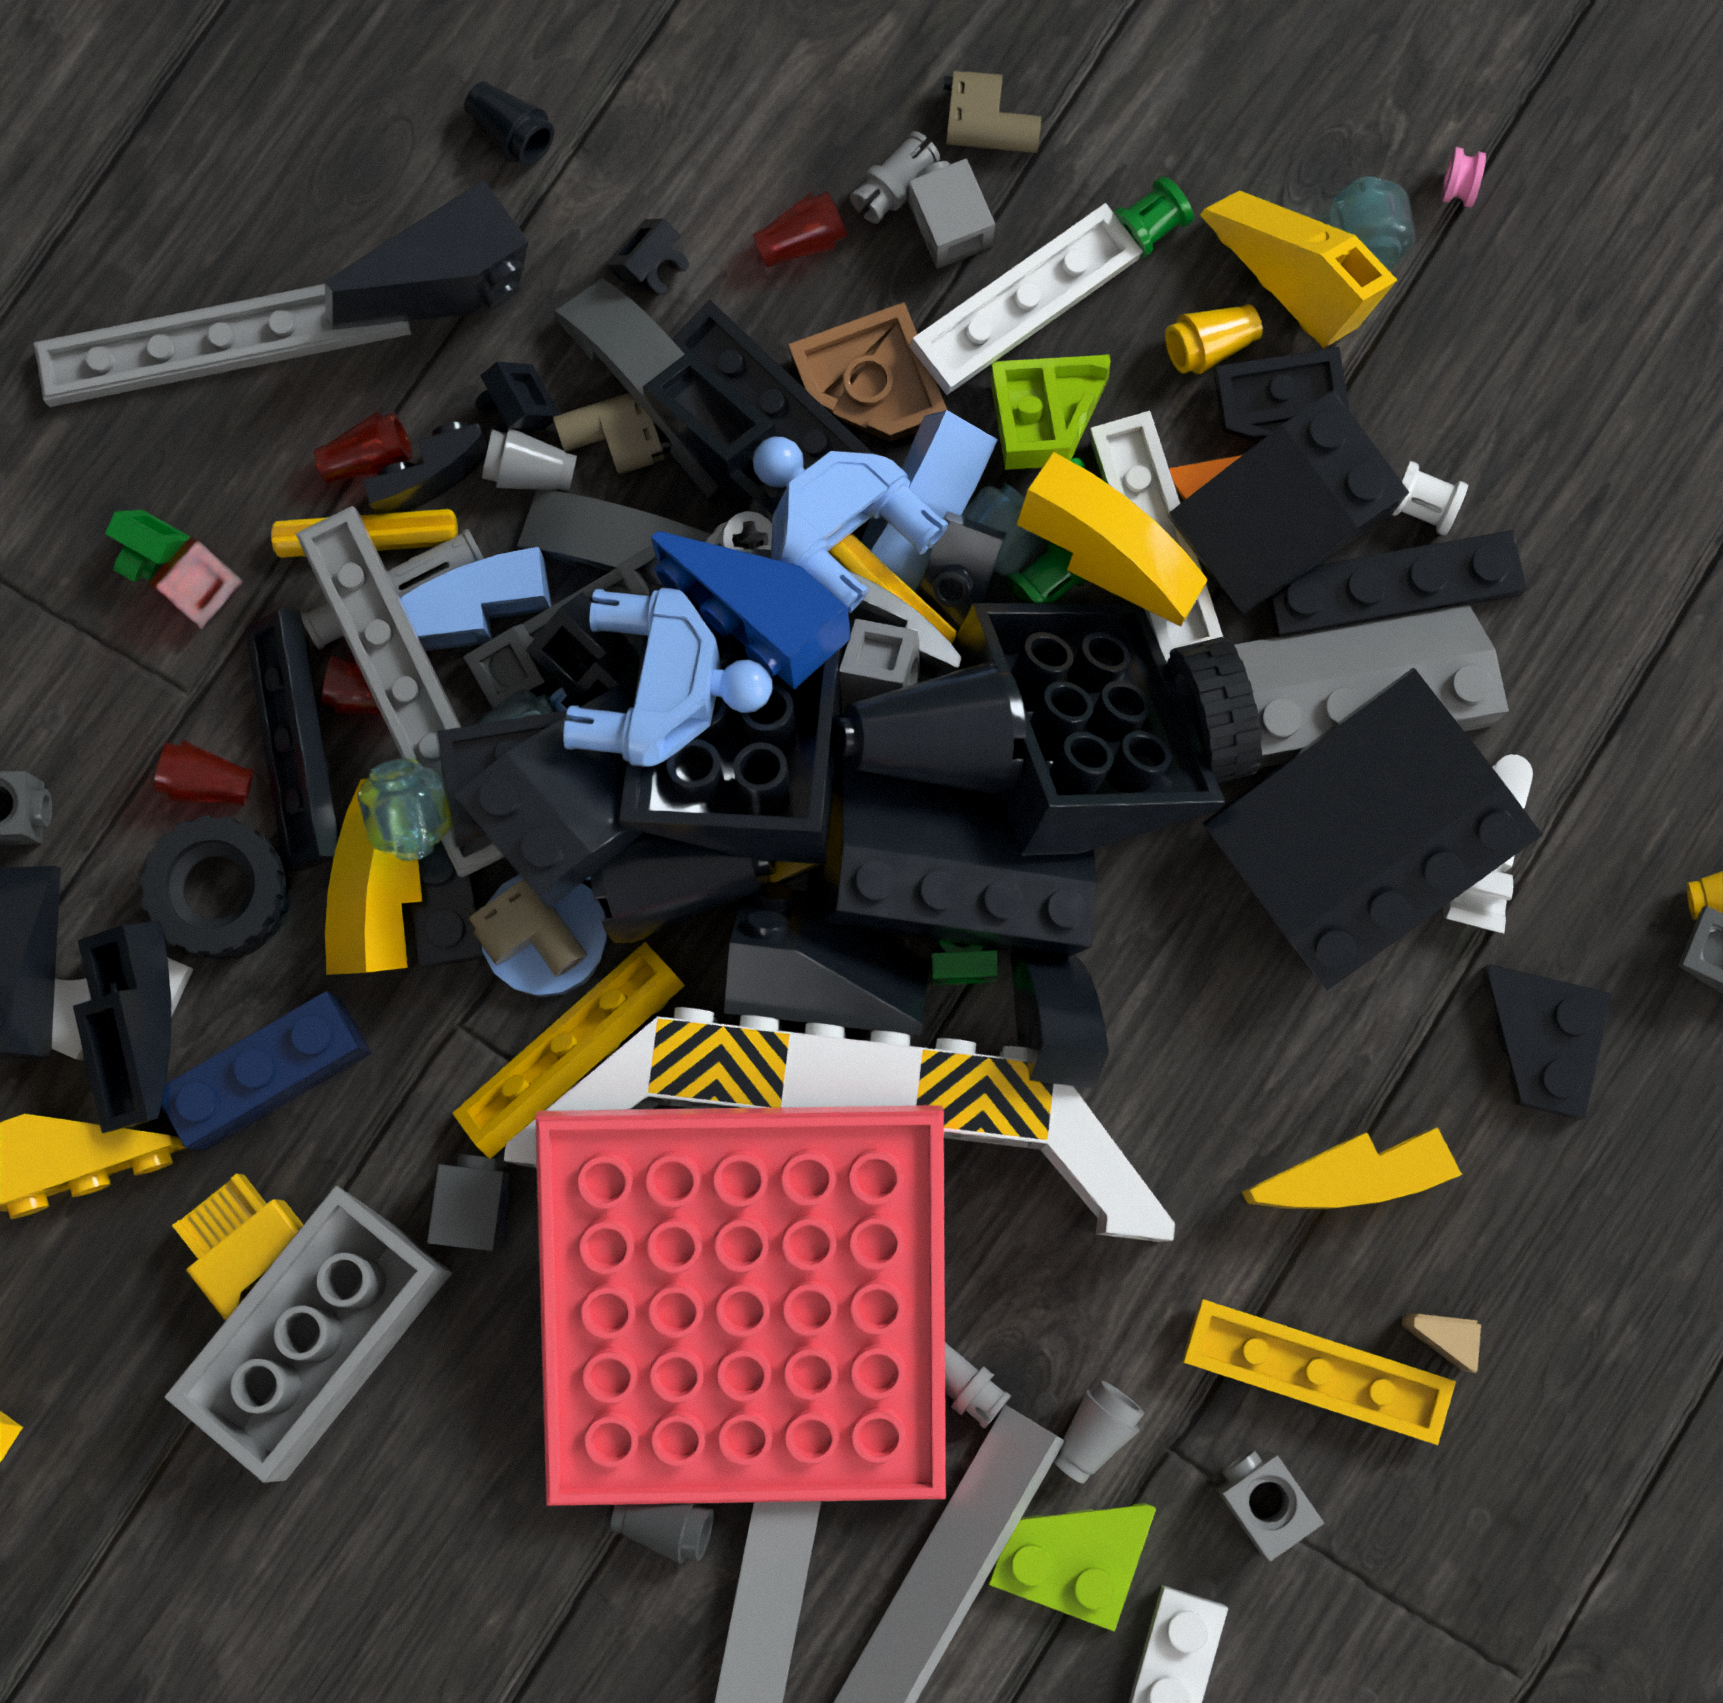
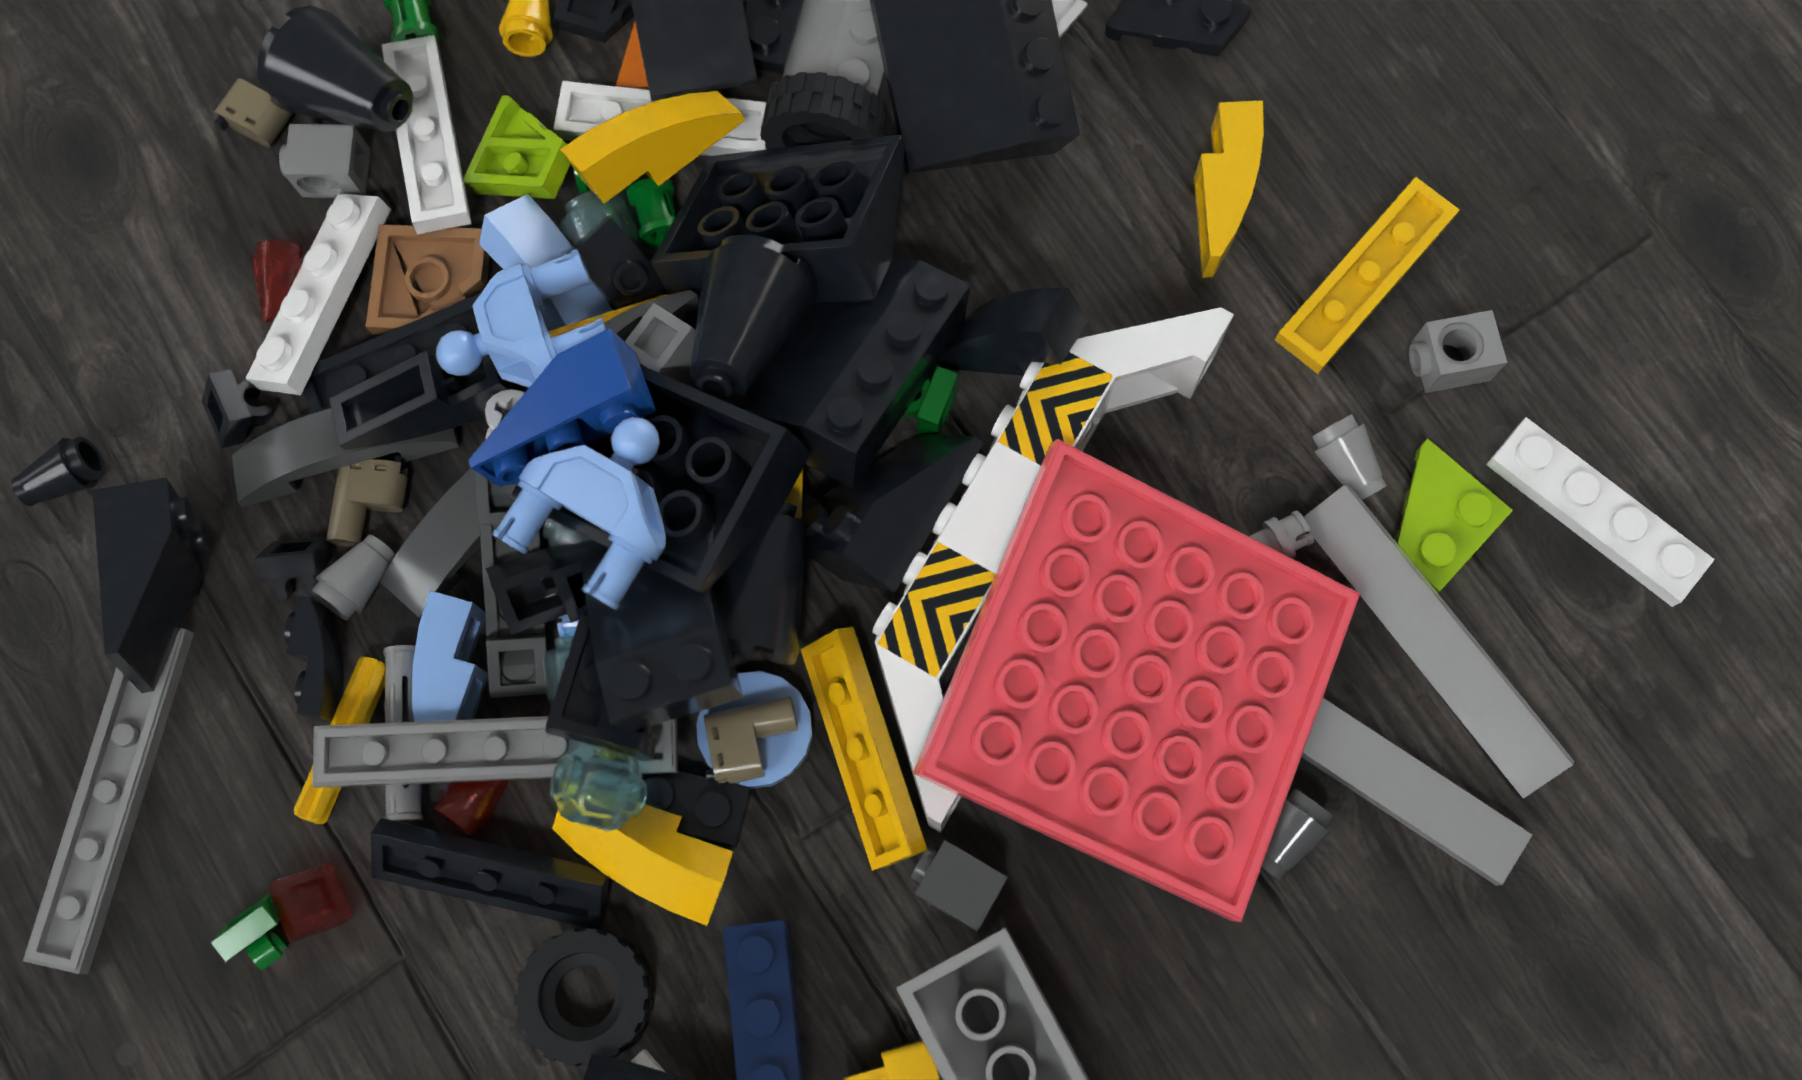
camera: 65 degrees left, 5 degrees down
clear red cone [154,740,254,806] -> none
clear red cone [314,412,413,484] -> none
light grey pin [850,131,940,224] -> none
tan slope [1402,1313,1481,1373] -> none
none -> white plate [245,194,391,395]
none -> black cone [258,5,413,132]

